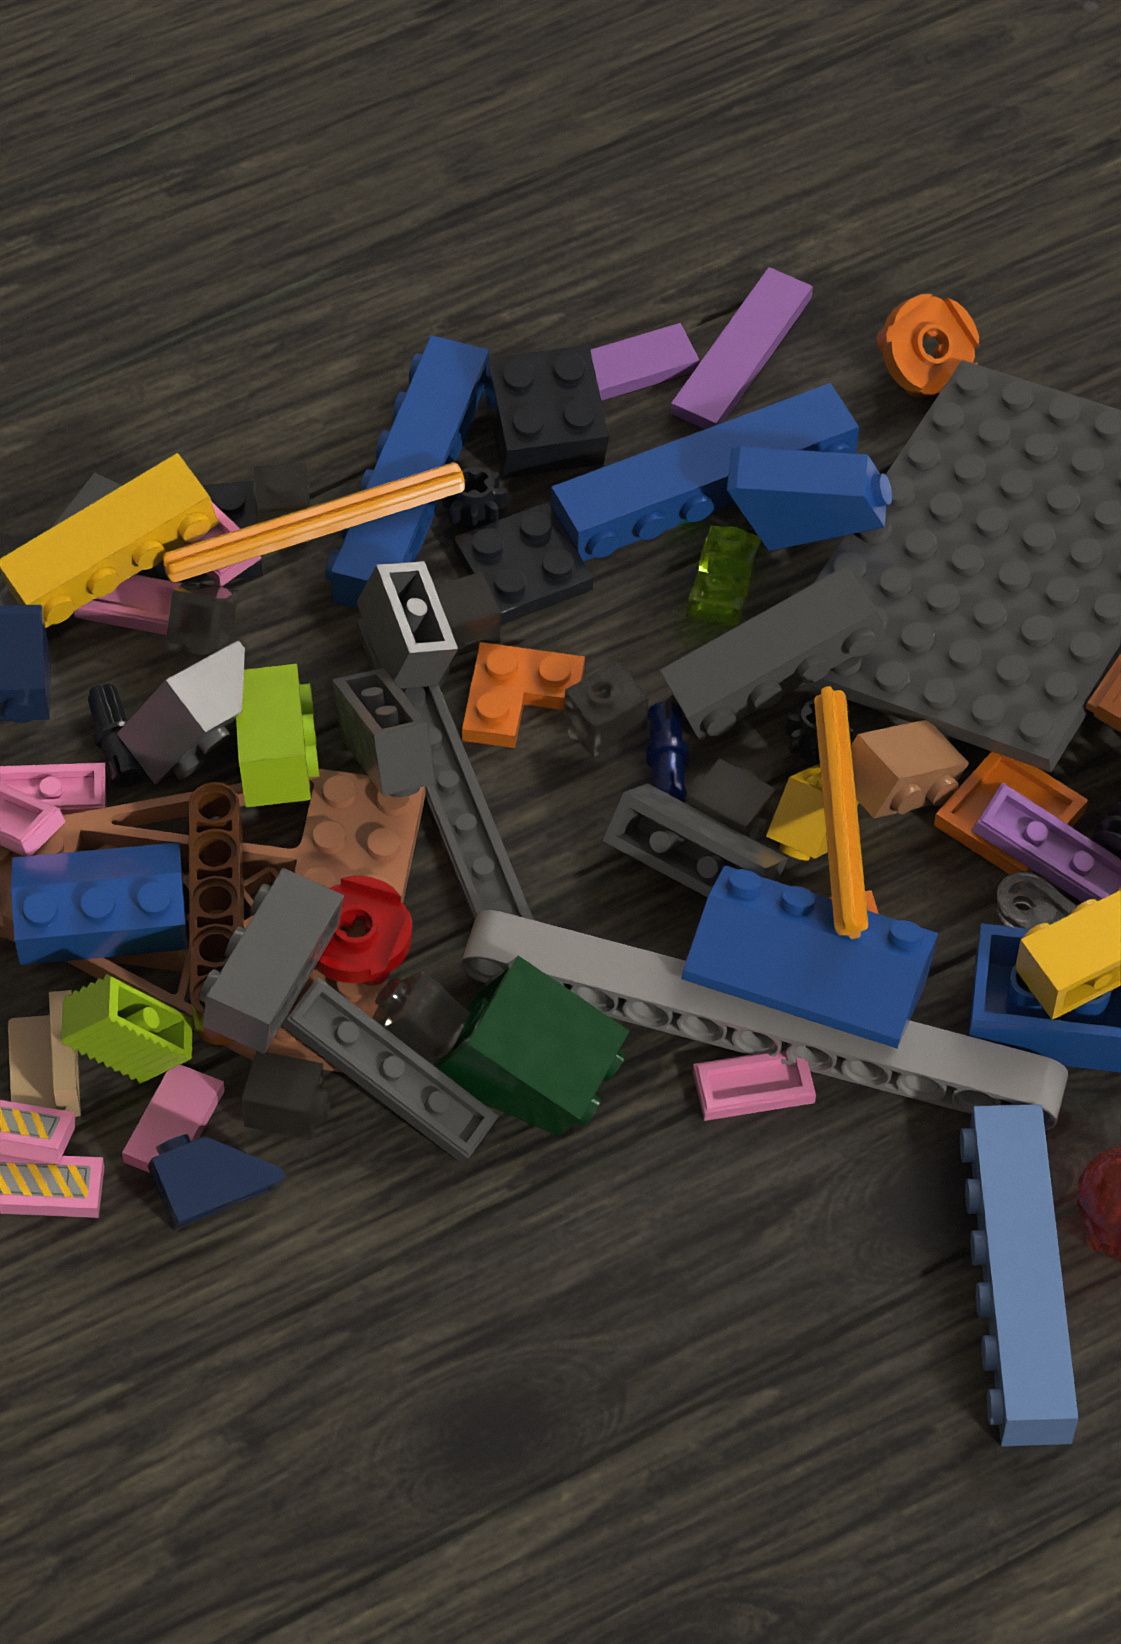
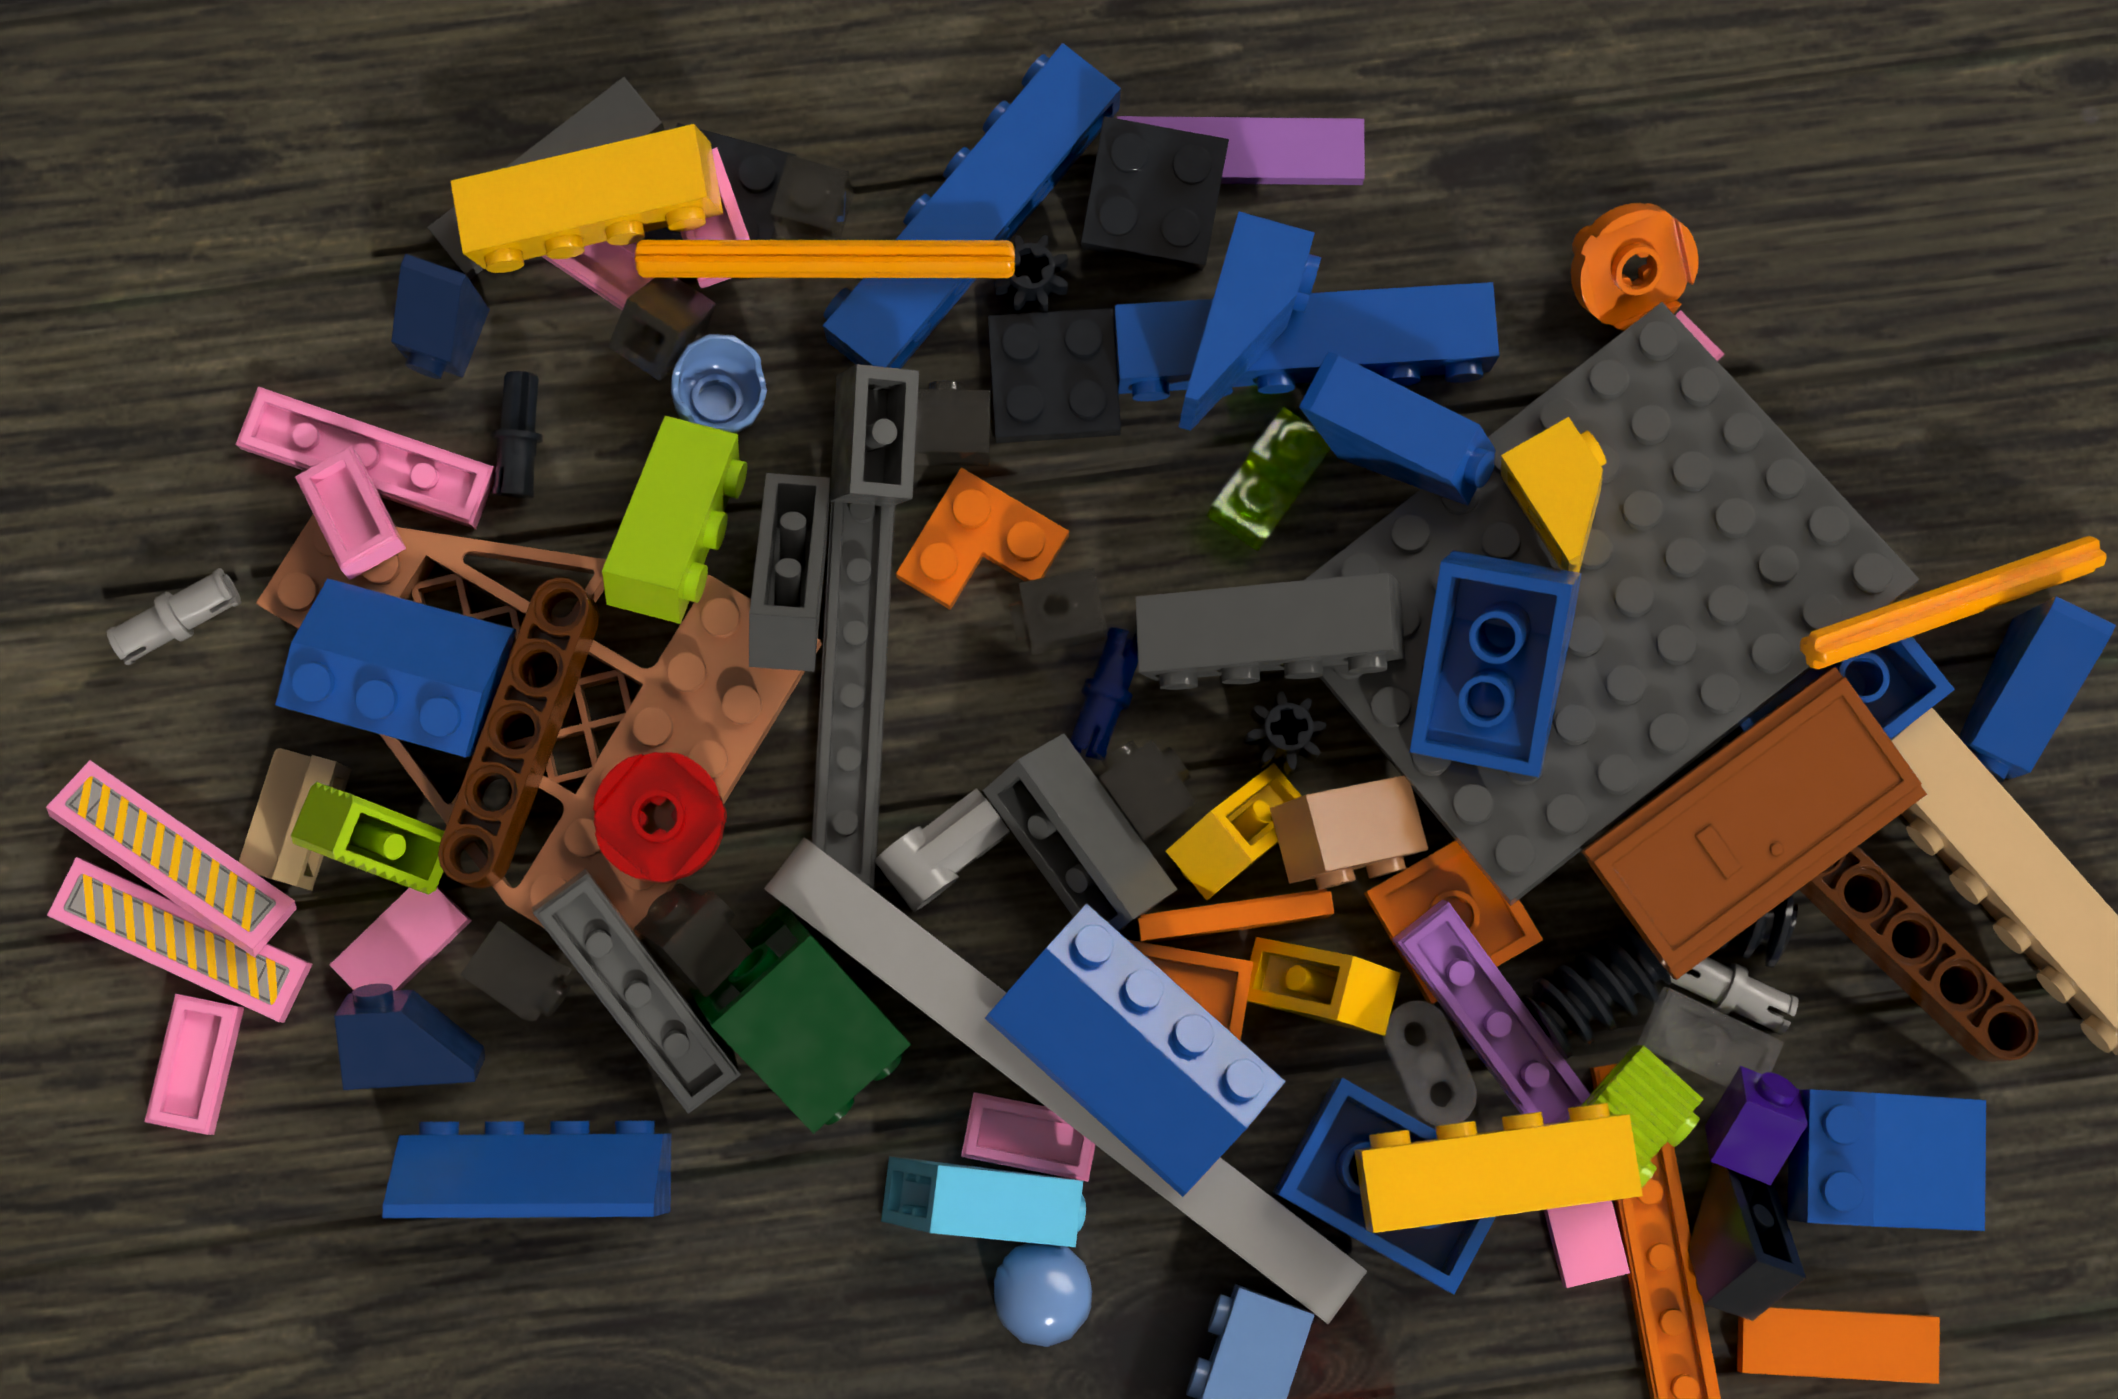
camera: 20 degrees right, 25 degrees up
dark grey slope [117,640,245,785] -> none
dark grey brick [199,868,344,1054] -> none
medium lavender tile [671,267,813,429] -> none
light orange axle [814,686,868,940] -> none
none -> bright pink tile [145,994,244,1135]
none -> blue slope [382,1121,672,1218]
none -> medium blue hair [671,334,767,434]
none -> light grey piece [874,788,1010,912]
none -> medium azure slope [881,1156,1086,1247]
none -> medium blue hair [994,1243,1092,1347]
none -> orange tile [1136,889,1334,943]
none -> blue slope [1179,211,1321,431]
none -> yellow slope [1247,937,1401,1036]
none -> blue slope [1410,550,1582,778]
none -> yellow slope [1501,417,1606,573]

